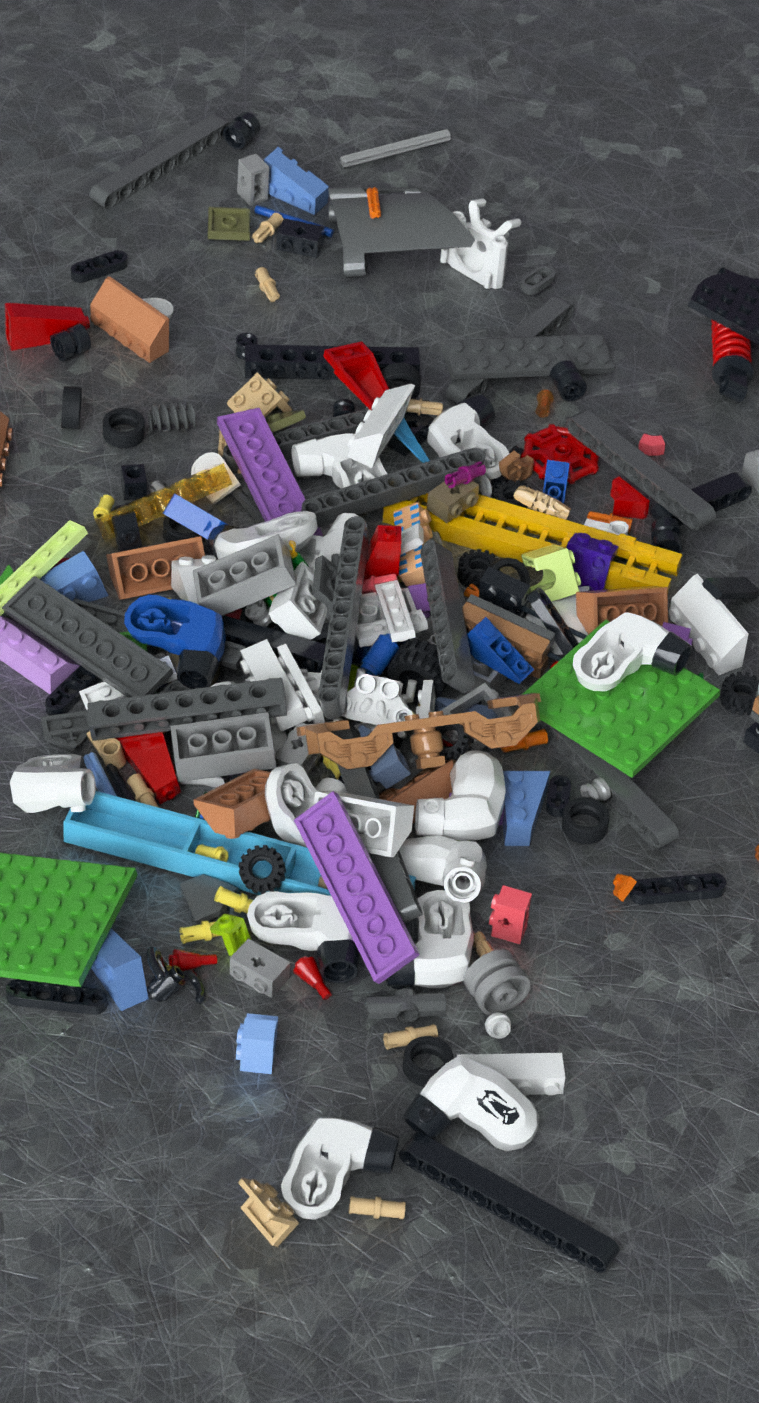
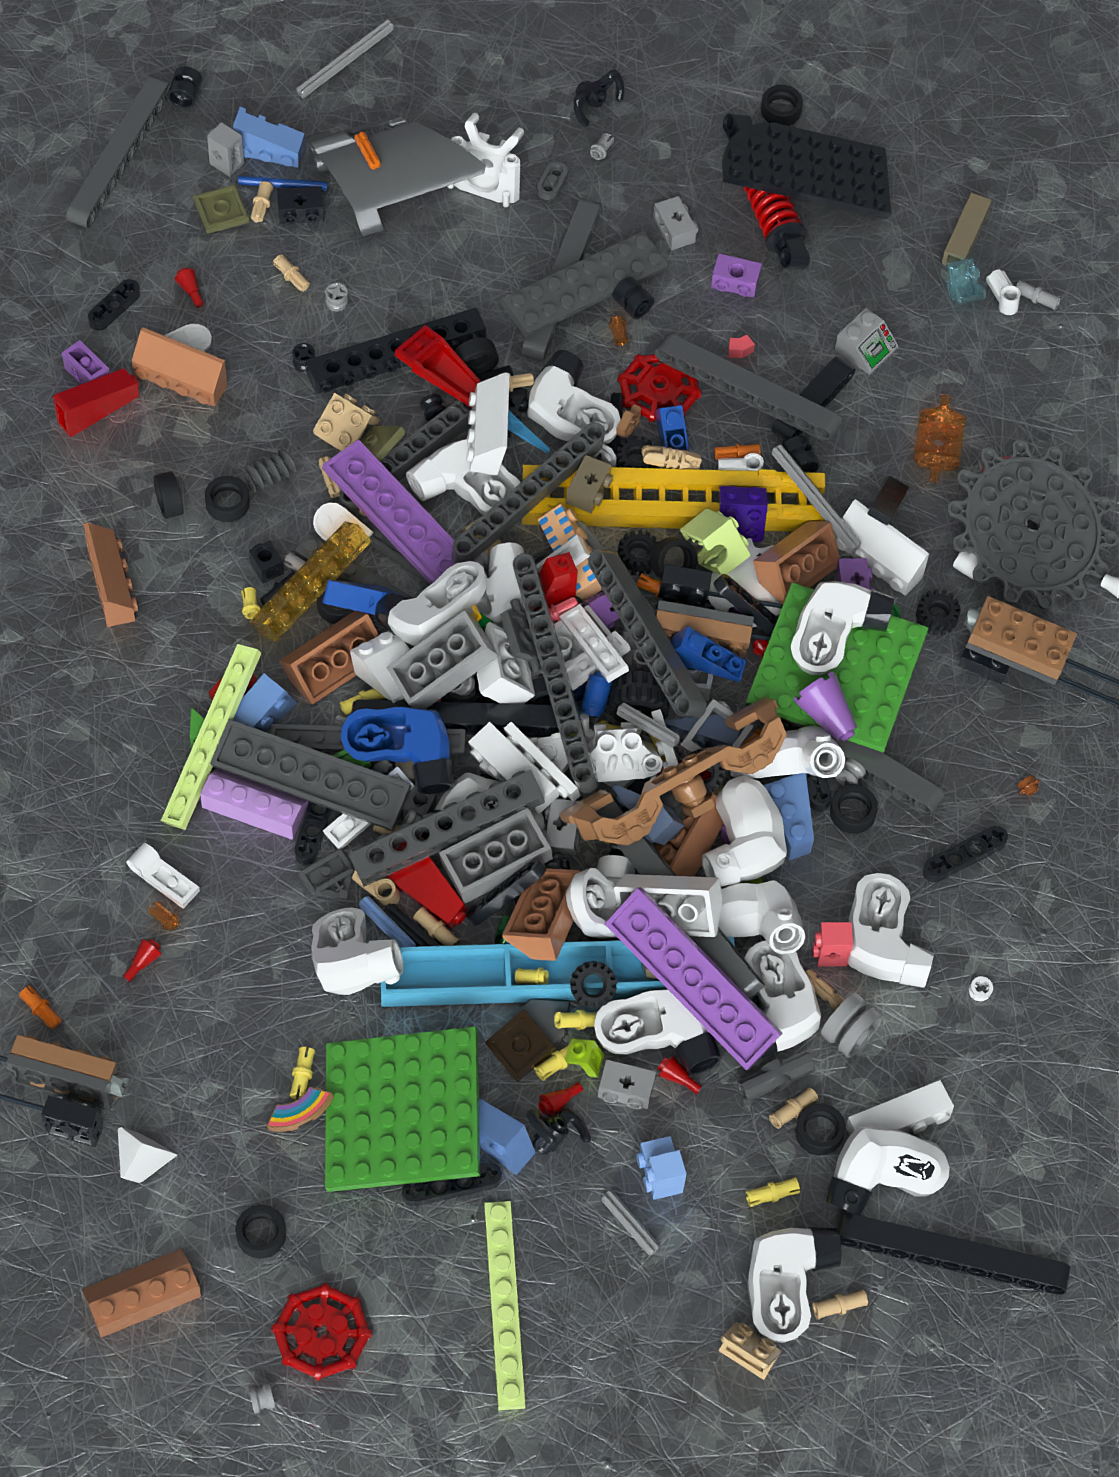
camera: 20 degrees left, 15 degrees up
black wheel [50,324,91,361] -> none
black plate [111,511,142,552] -> none
magenta pin [444,461,486,488] -> none
white plate [485,1012,511,1039] -> none
red slope [610,476,650,519] -> none
orange tile [613,873,637,902] -> none
none -> medium lavender brick [62,340,110,384]
none -> red cone [174,267,204,308]
none -> light grey wheel [325,283,348,312]
none -> black beam [466,858,547,926]
none -> yellowish green plate [484,1201,525,1410]
none -> dark brown plate [485,1009,556,1082]
none -> black piece [574,69,624,127]
none -> light grey pin [590,133,614,160]
none -> light grey axle [602,1190,660,1256]
none -> light grey axle [617,703,680,747]
none -> light grey brick [653,196,698,250]
none -> medium lavender brick [711,254,762,298]
none -> white piece [730,725,845,778]
none -> light yellow pin [745,1177,800,1207]
none -> light grey axle [772,445,861,552]
none -> medium lavender cone [793,672,857,742]
none -> white piece [848,873,934,988]
none -> white bush [968,976,993,1001]

